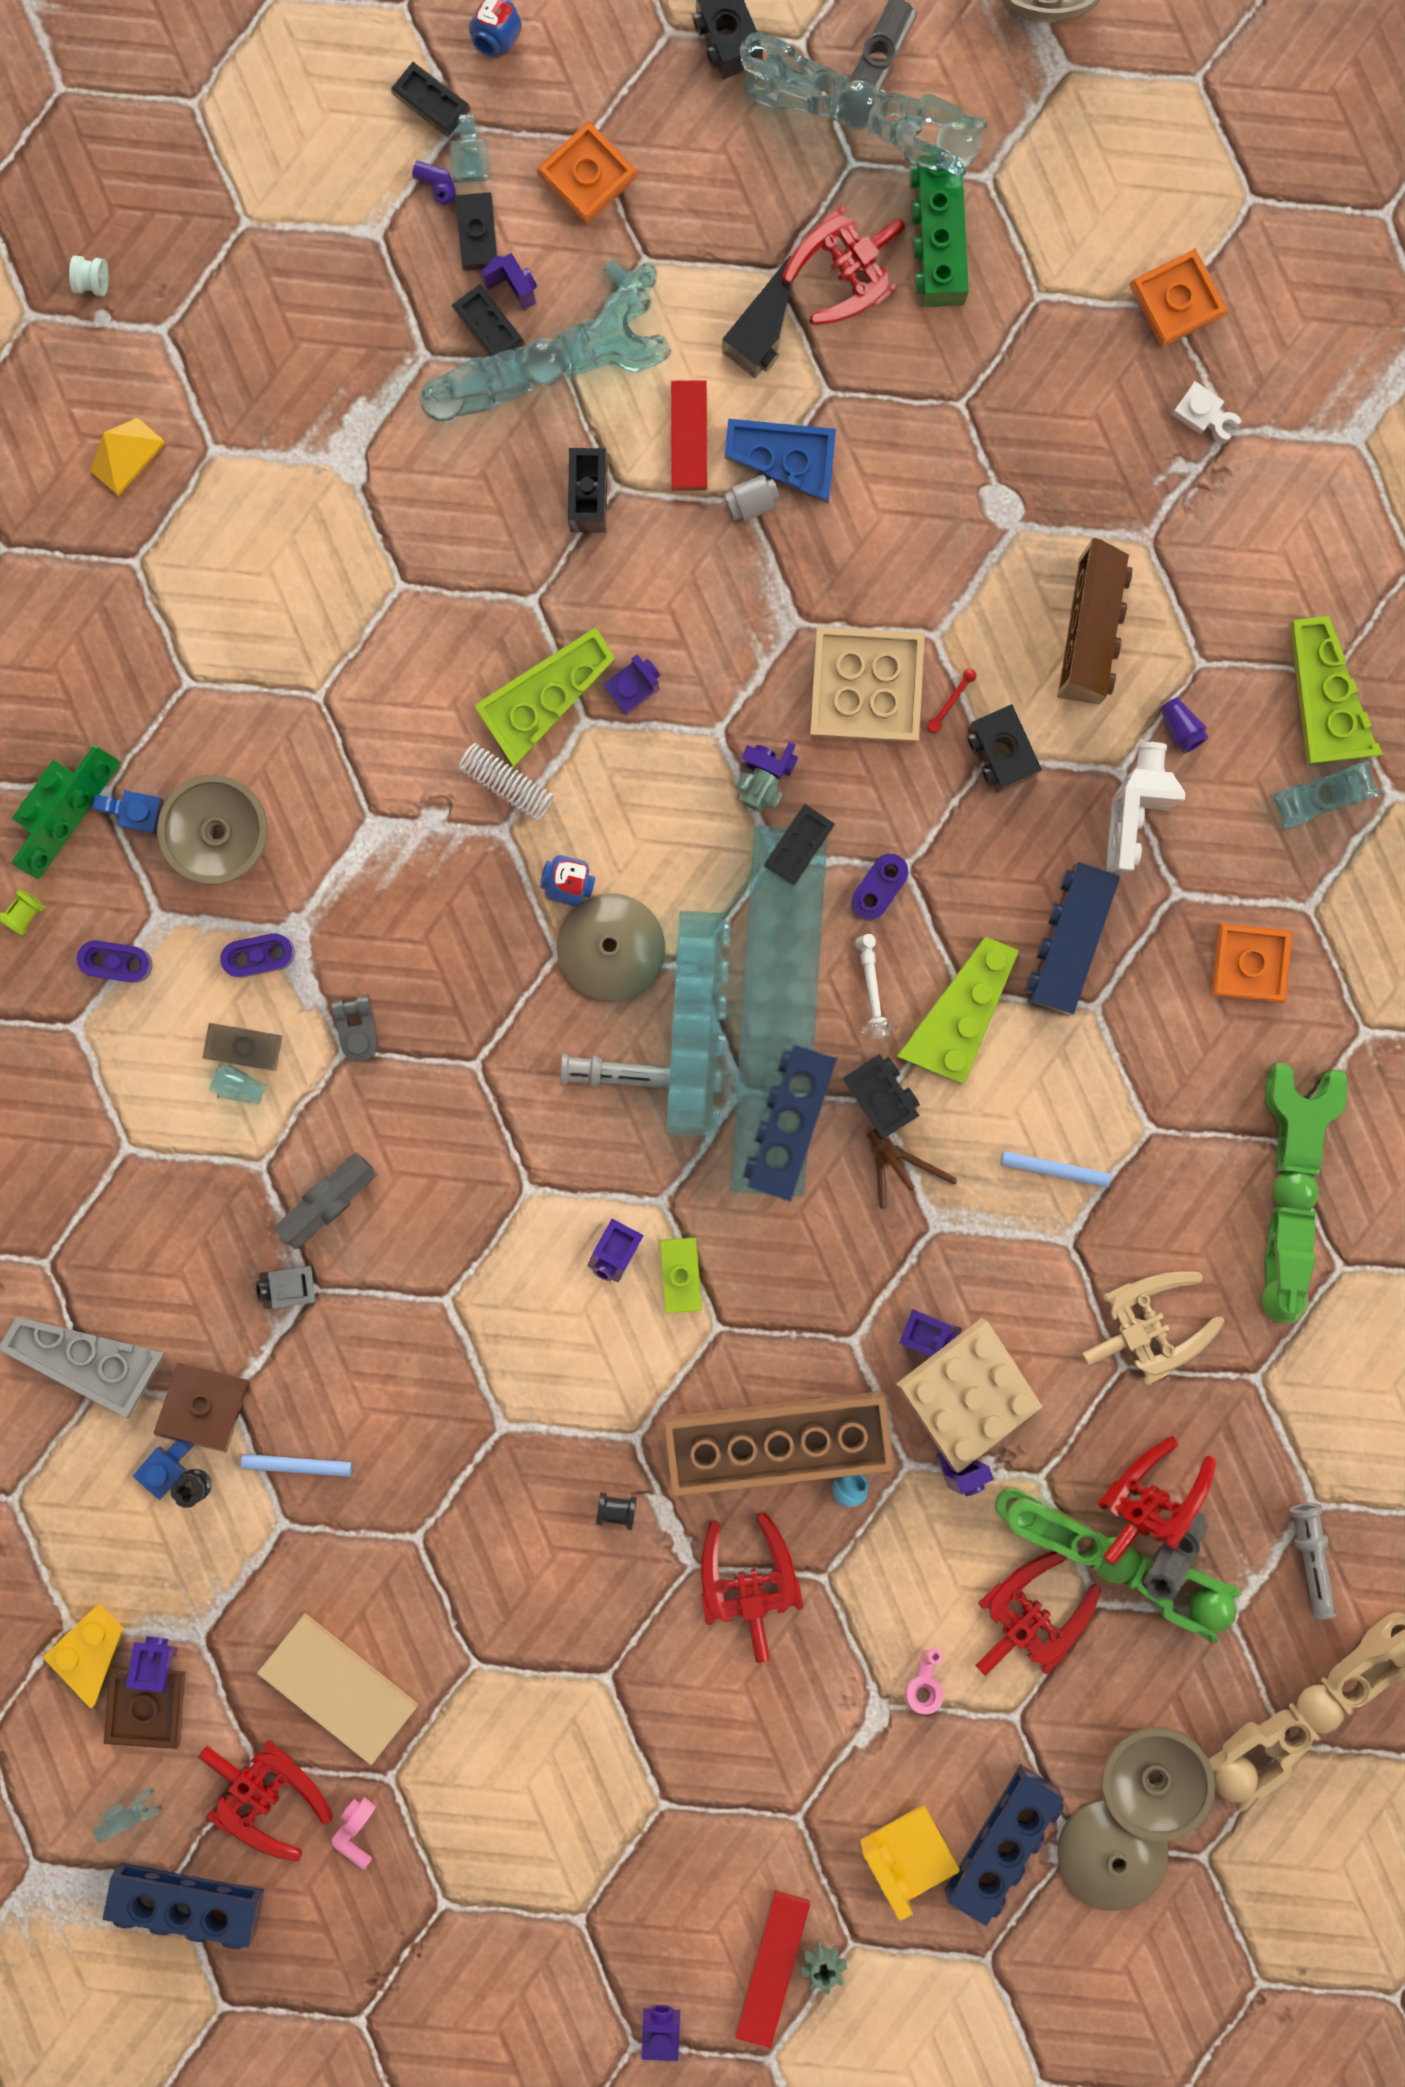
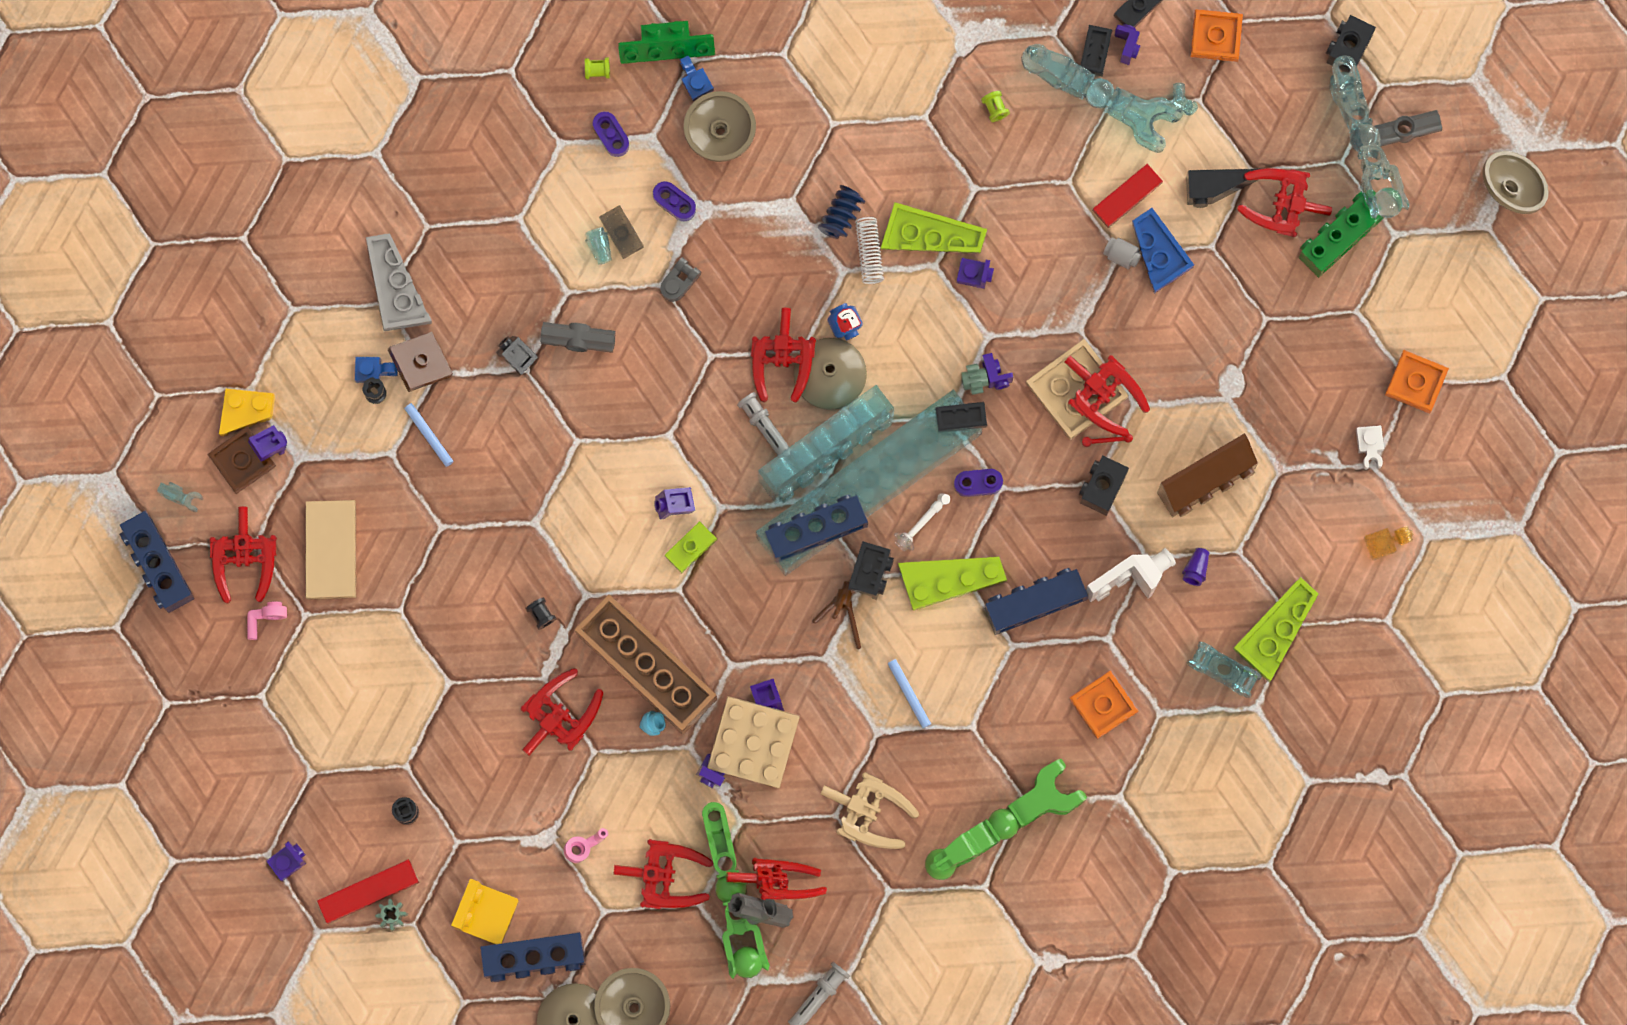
camera: 50 degrees right, 10 degrees down
black brick [568,448,608,533] -> none
none -> black wheel [392,797,419,825]
none -> red bar [751,307,816,403]
none -> dark blue piece [818,185,865,239]
none -> lime bush [981,91,1010,122]
none -> red bar [1064,355,1150,437]
none -> clear yellow plate [1364,526,1414,560]

